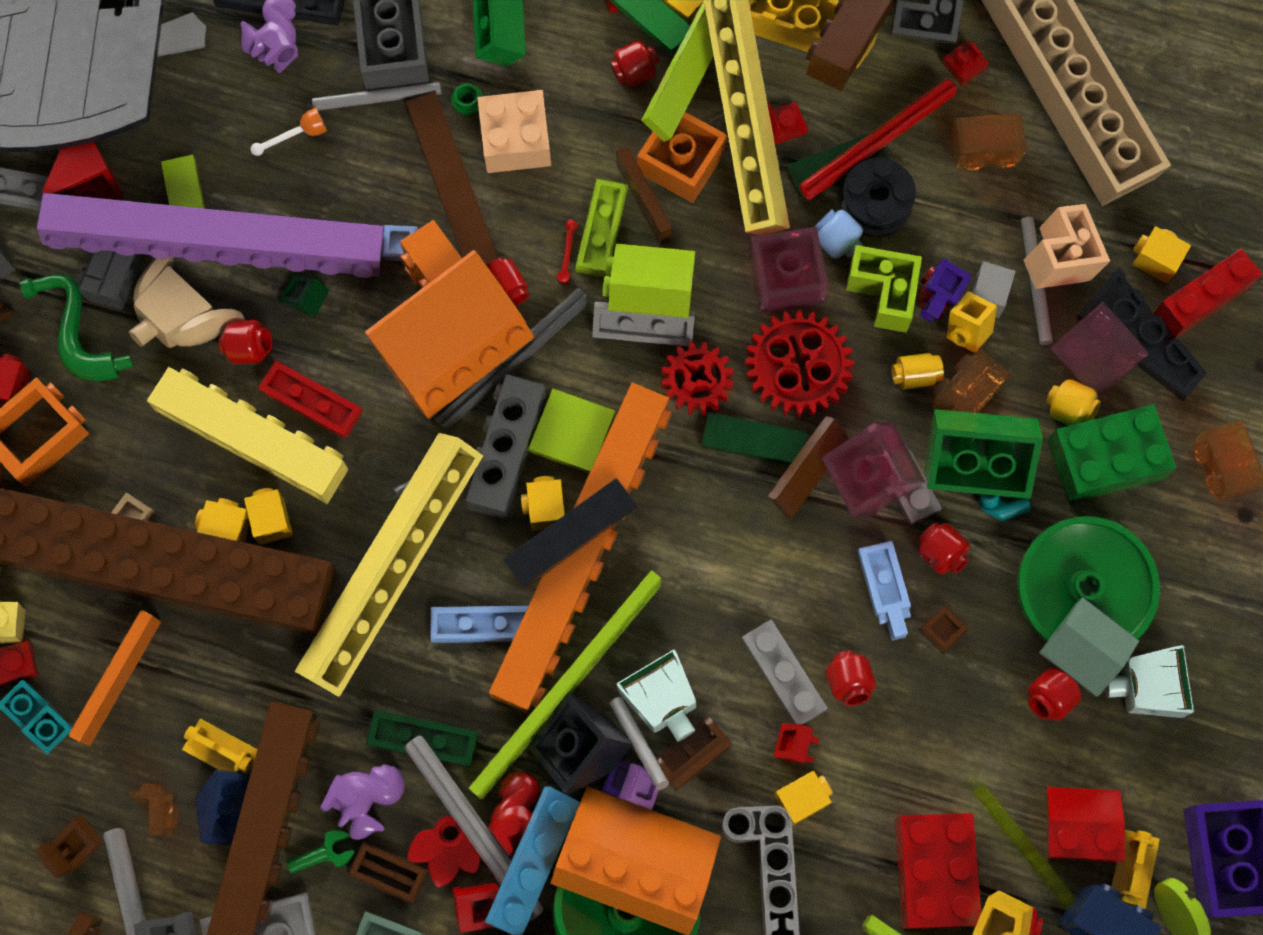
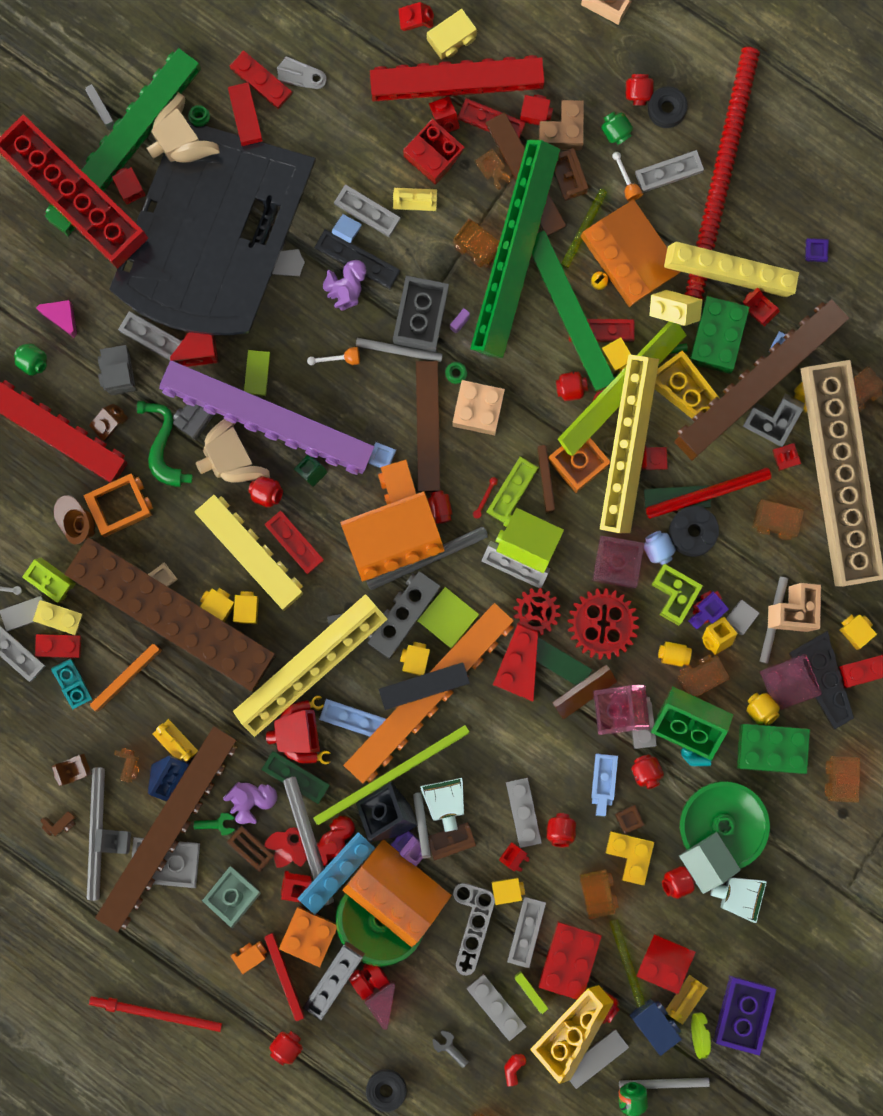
camera: 20 degrees right, 10 degrees up
none -> torso [266,696,331,764]
none -> medium lavender tile [450,308,470,333]
none -> red wing [493,623,538,701]
none -> light grey plate [507,897,546,968]
none -> clear orange brick [579,869,619,919]
none -> yellow plate [606,831,654,885]

